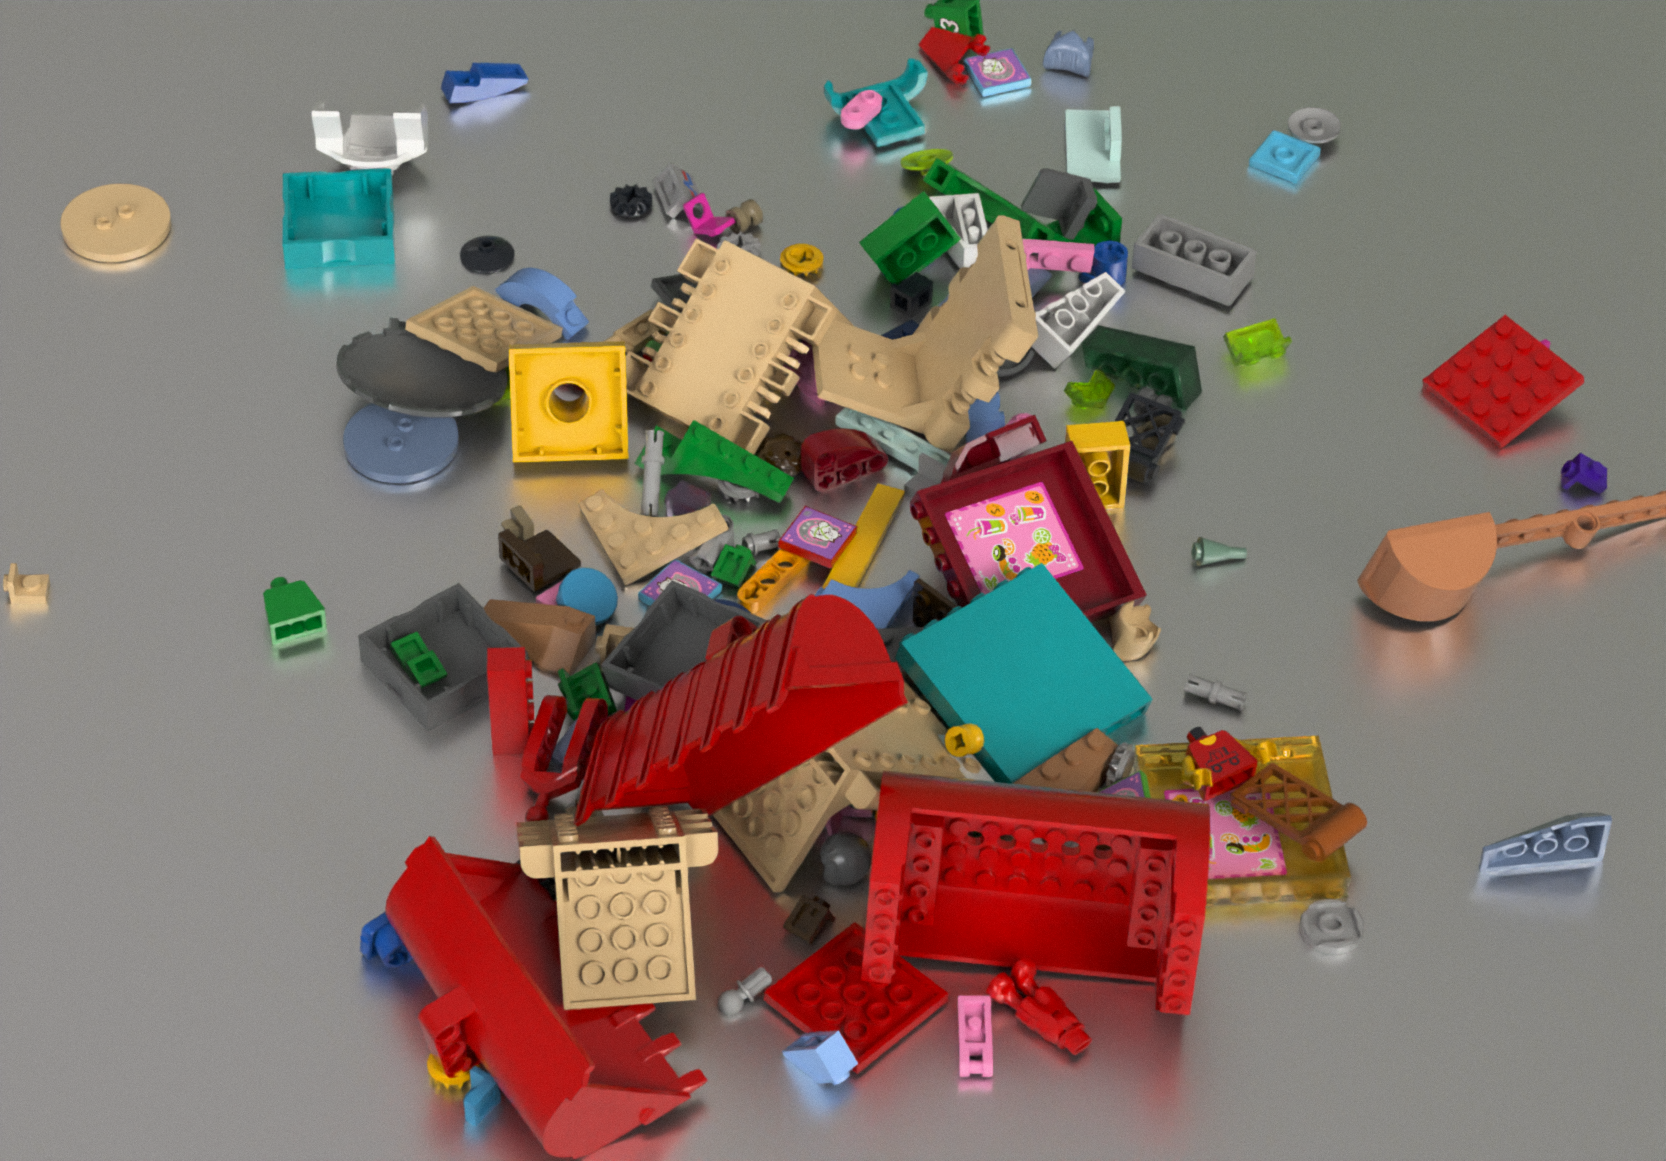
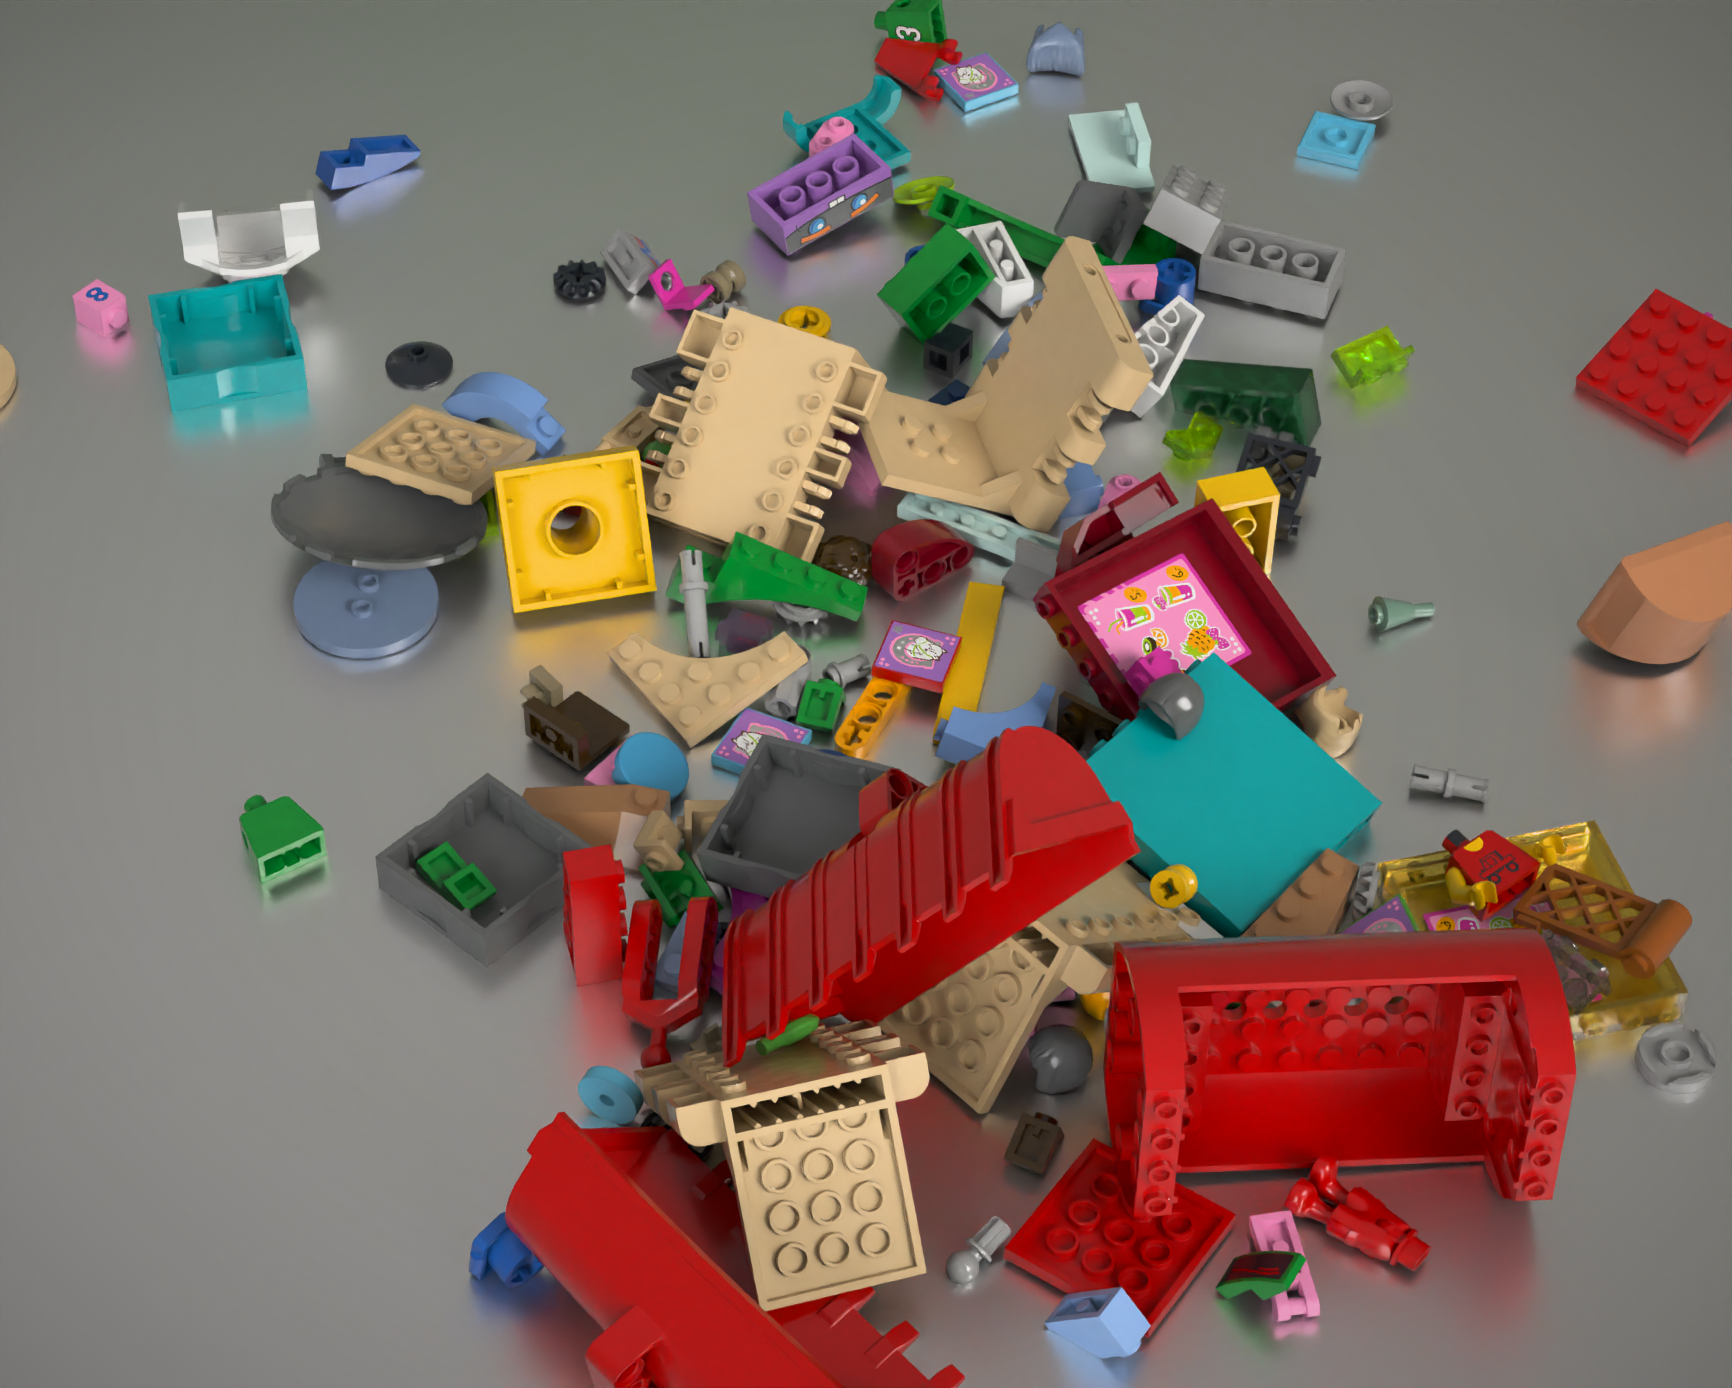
camera: 10 degrees left, 0 degrees up
none -> bright pink brick [72,279,129,337]
none -> medium azure piece [578,1065,644,1124]
none -> tan bracket [633,810,684,872]
none -> medium lavender brick [747,133,894,256]
none -> bright green rock [755,1013,820,1056]
none -> dark pink bracket [1124,646,1183,695]
none -> dark grey hair [1138,673,1205,740]
none -> light grey brick [1143,165,1230,254]
none -> slope [1215,1251,1307,1301]
none -> clear smoke bracket [1541,929,1612,1016]

